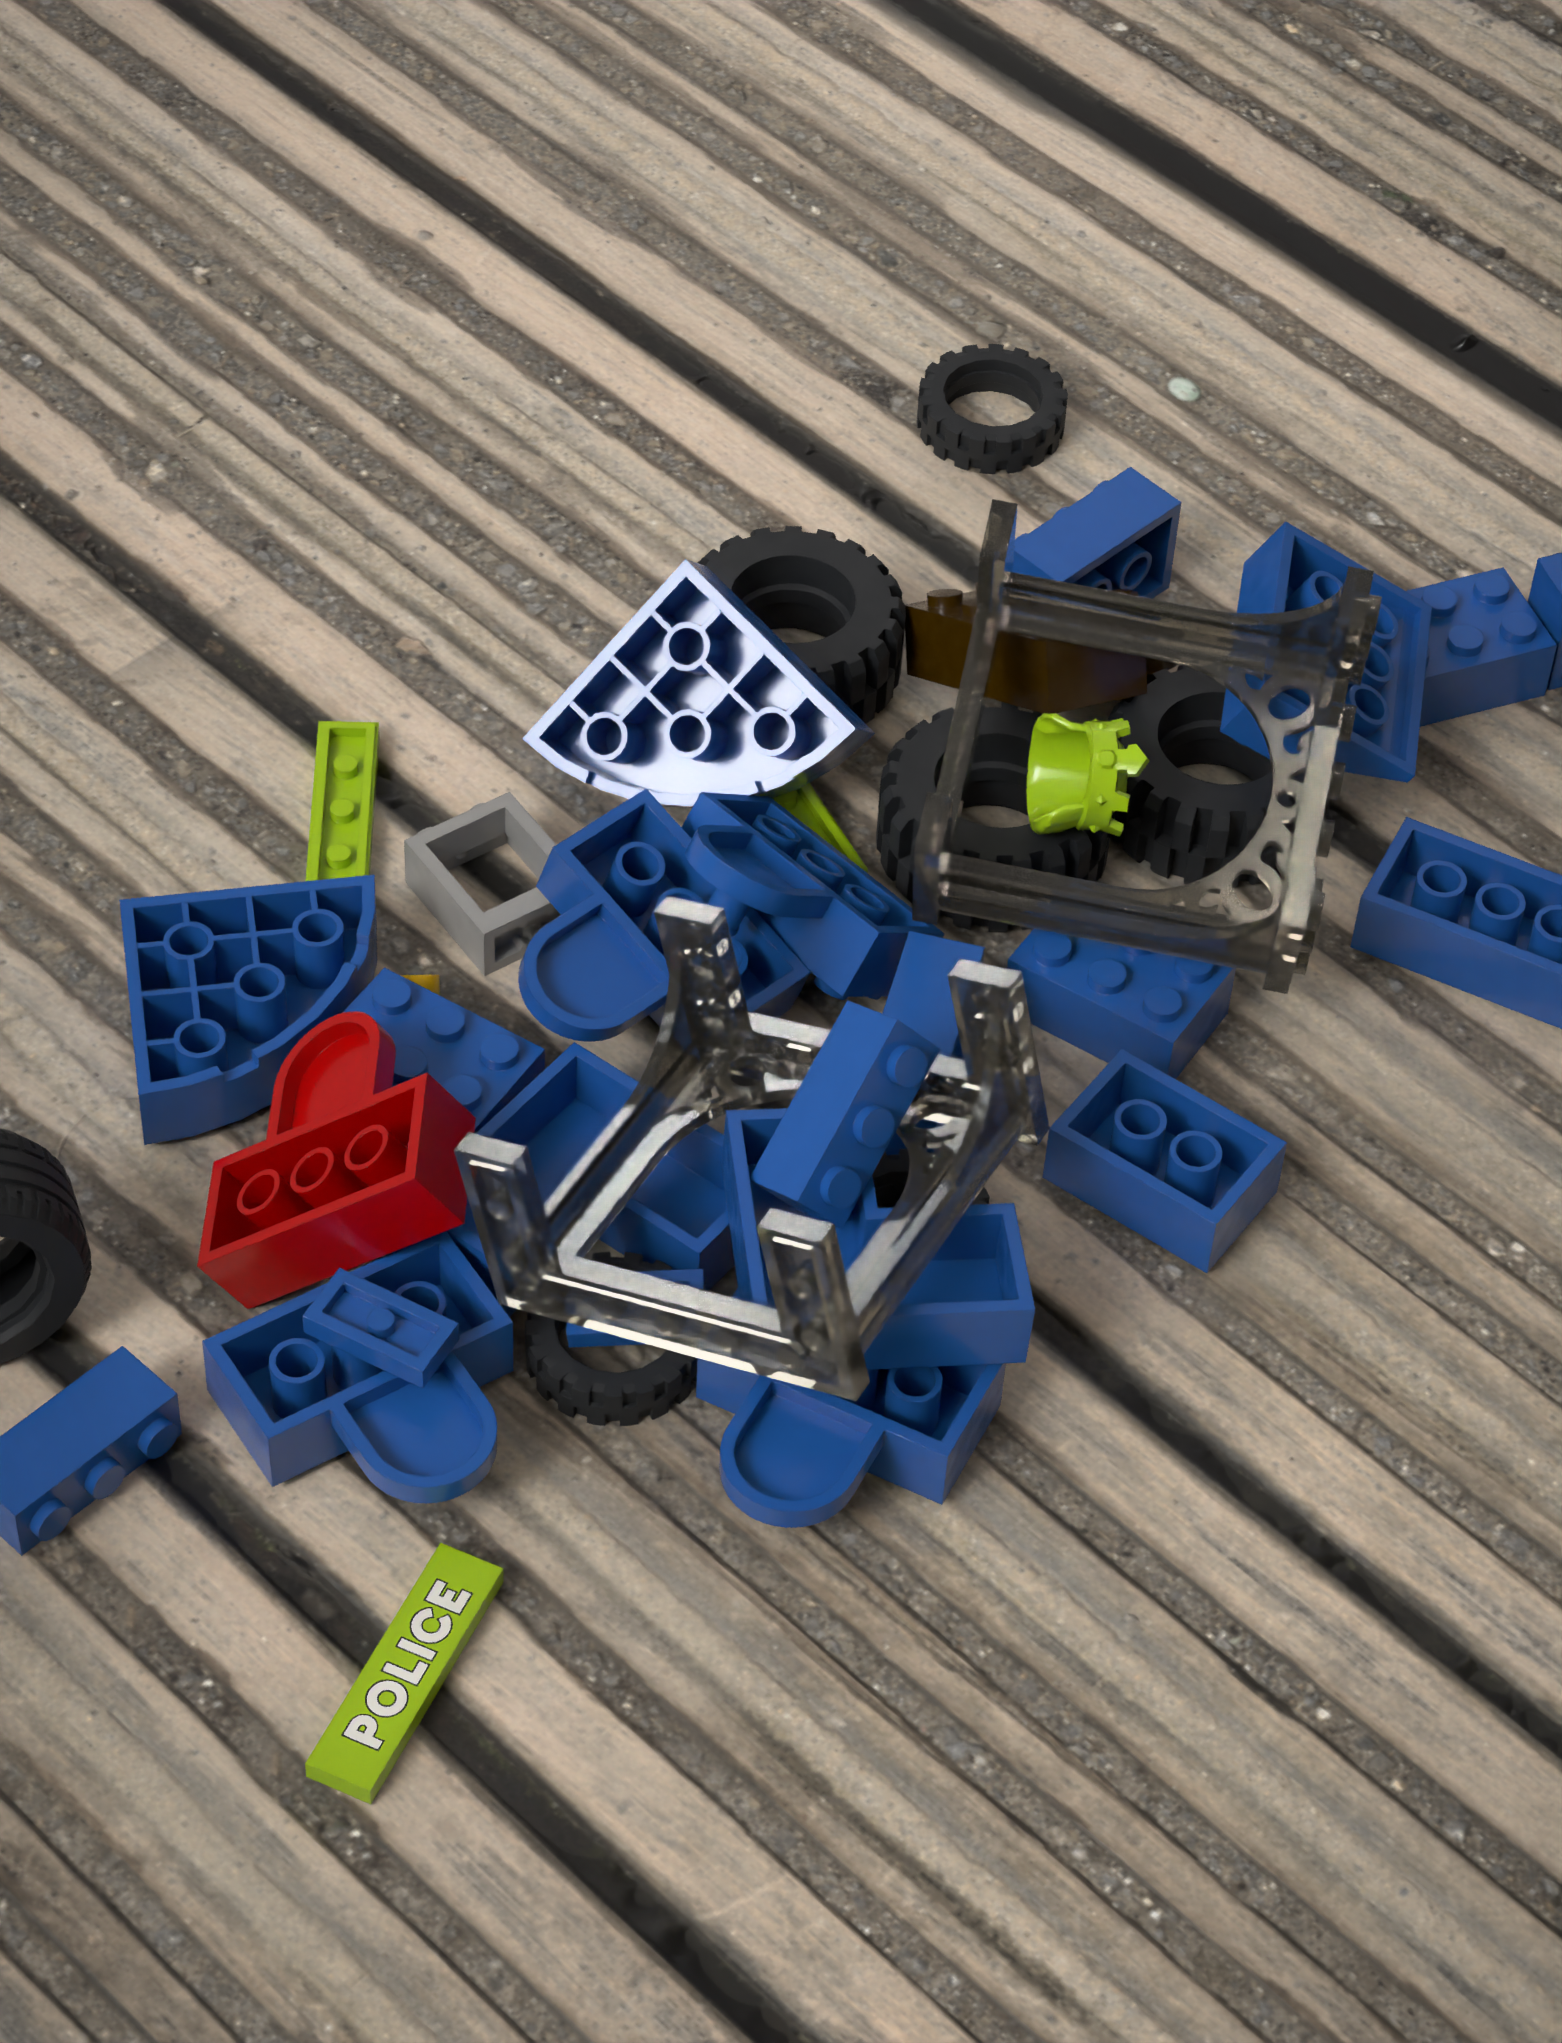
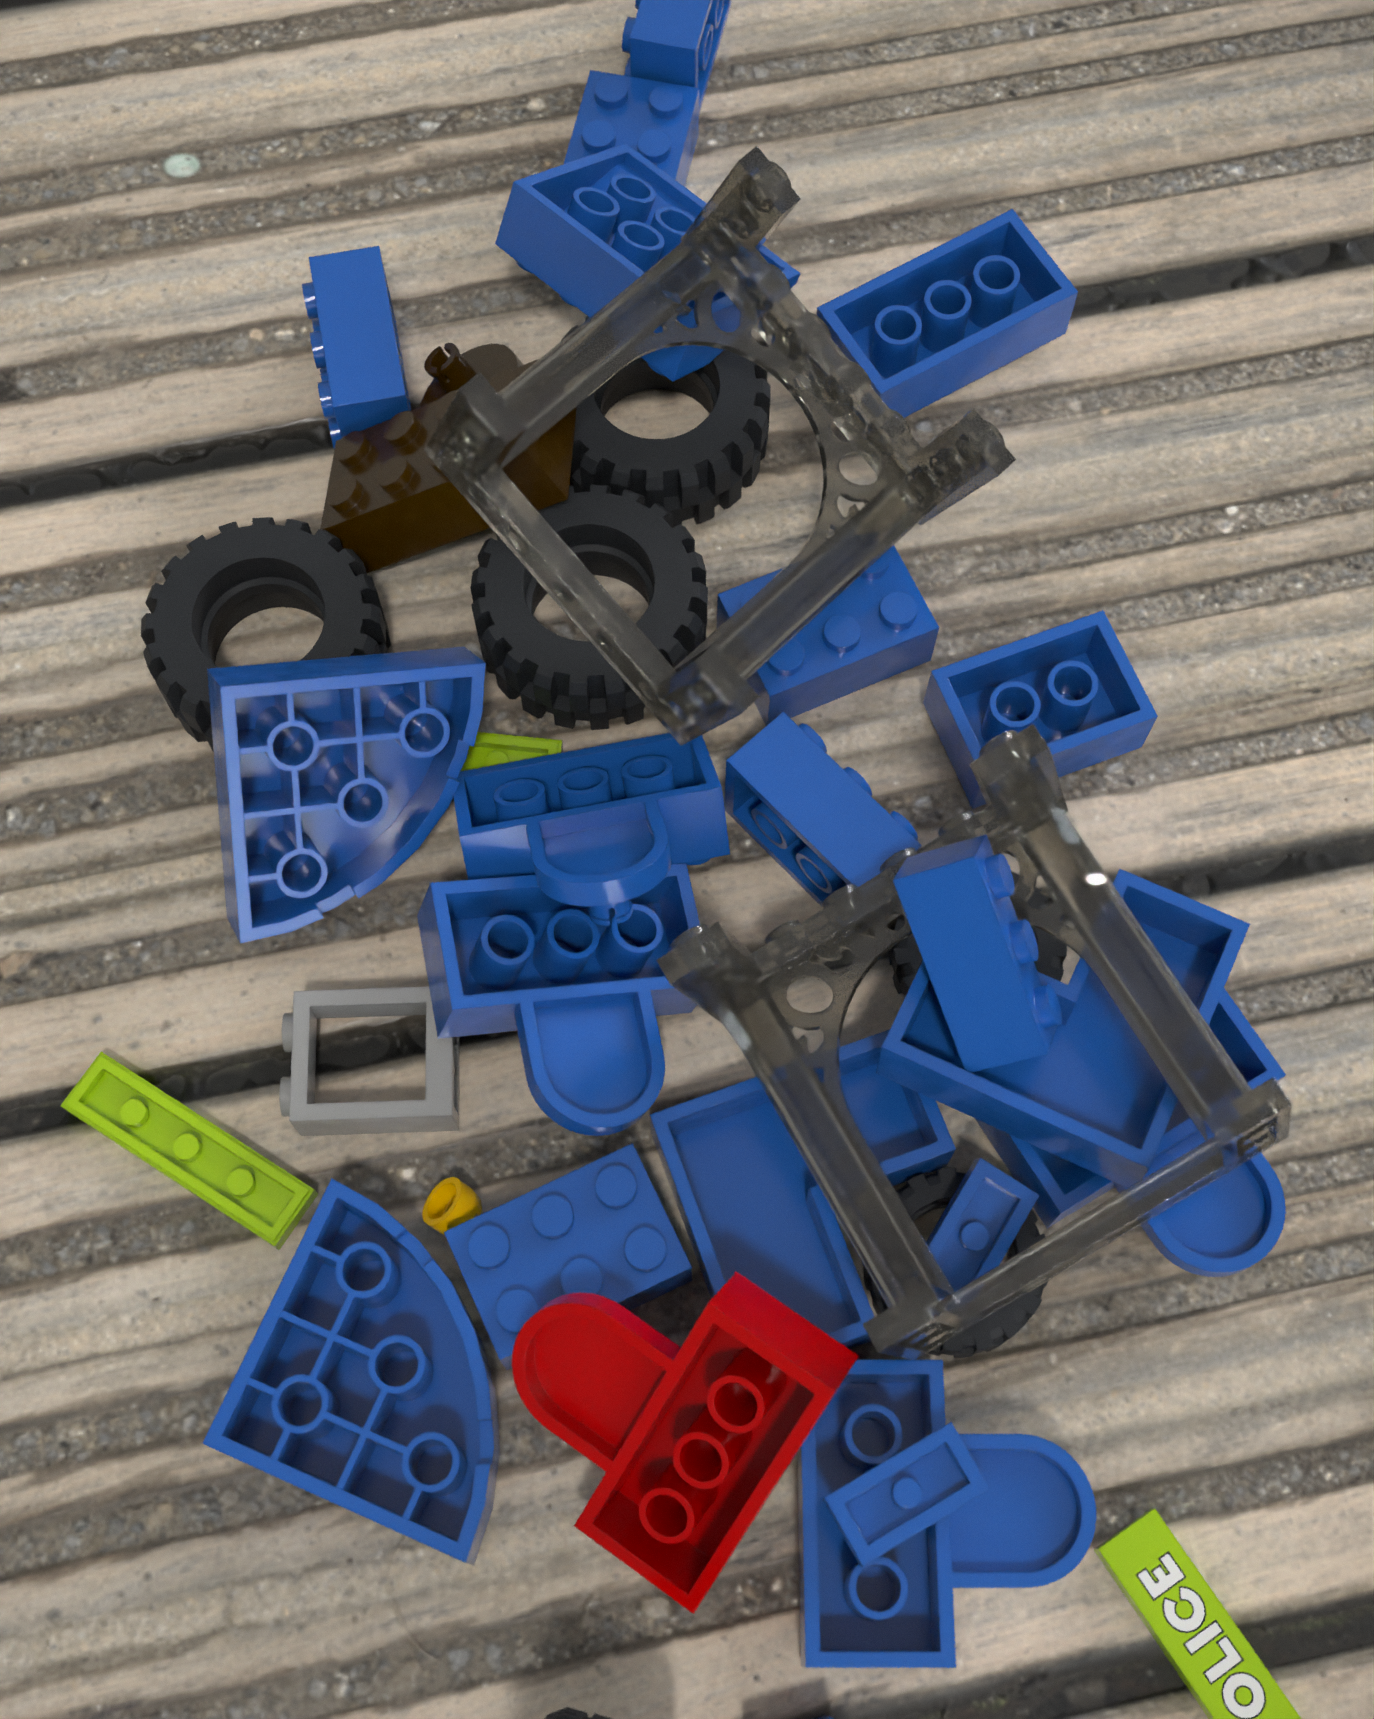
camera: 55 degrees left, 20 degrees up
black tyre [917,344,1068,474] -> none
lime hair [1026,713,1149,837] -> none

